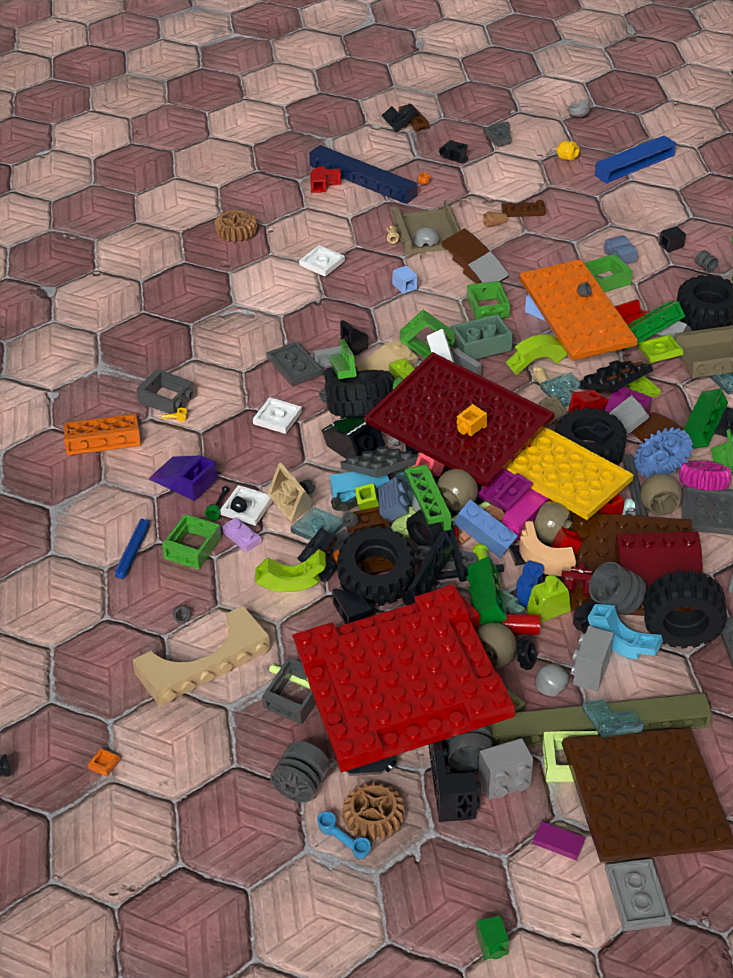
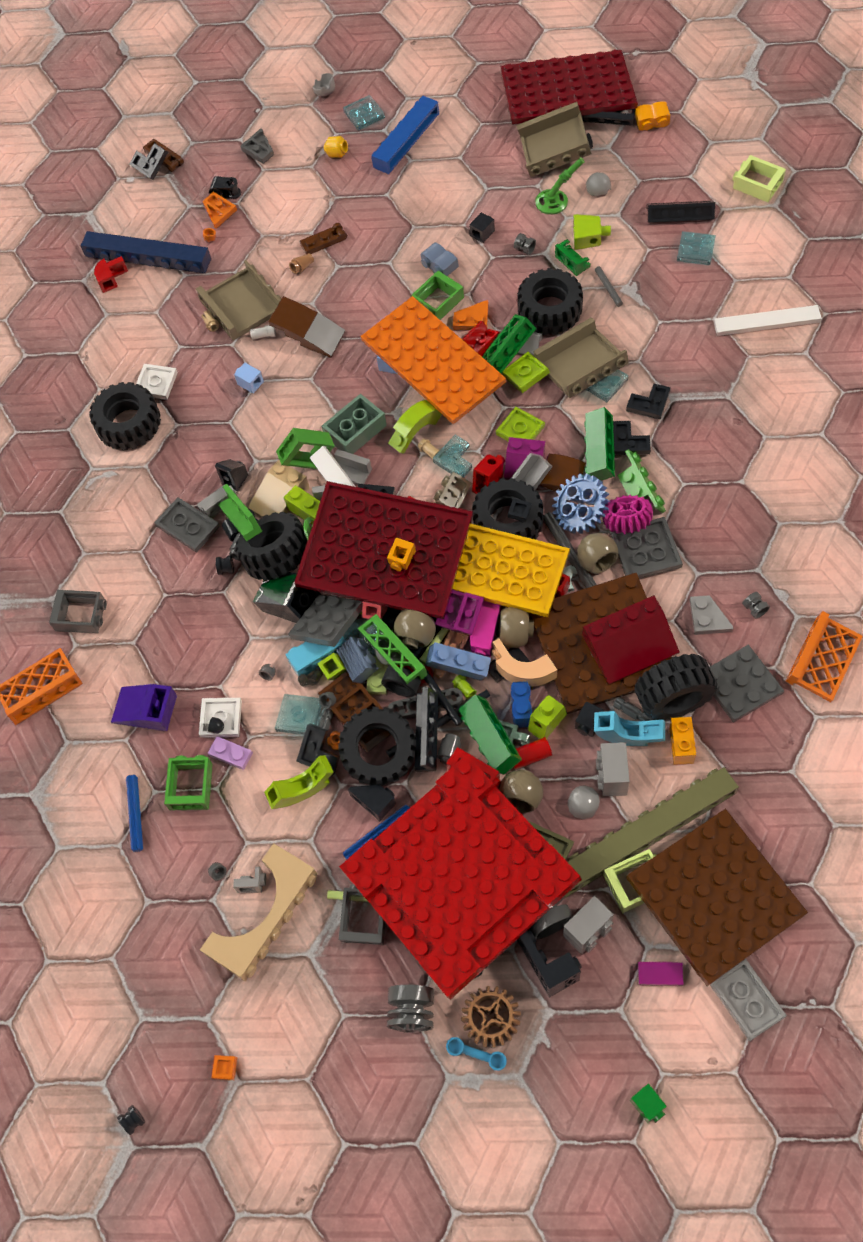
camera: 15 degrees left, 20 degrees up
yellow hand [161,407,187,422] -> none
green hinge [204,486,229,521] -> none
medium nougat gear [215,209,257,243] -> none
white plate [253,397,302,434] -> none
tan slope [267,463,312,522] -> none
light grey hair [413,227,440,247] -> none
bright green window [466,281,510,320] -> none
black gear [516,636,537,670] -> none
red brick [550,527,582,556] -> none
dark red hips [561,562,592,597] -> none
dark grey hinge [577,282,591,297] -> none
black plate [577,360,653,392] -> none
clear light blue plate [582,699,643,737] -> none
dark grey wheel [589,562,646,615] -> none
none -> black tyre [89,382,161,450]
none -> orange wing [203,192,237,229]
none -> black wheel [216,555,234,575]
none -> light grey bracket [233,867,266,893]
none -> white pin [250,325,276,340]
none -> clear light blue plate [343,95,385,130]
none -> orange wing [453,300,489,330]
none -> dark grey axle [613,697,650,721]
none -> light orange brick [669,717,696,765]

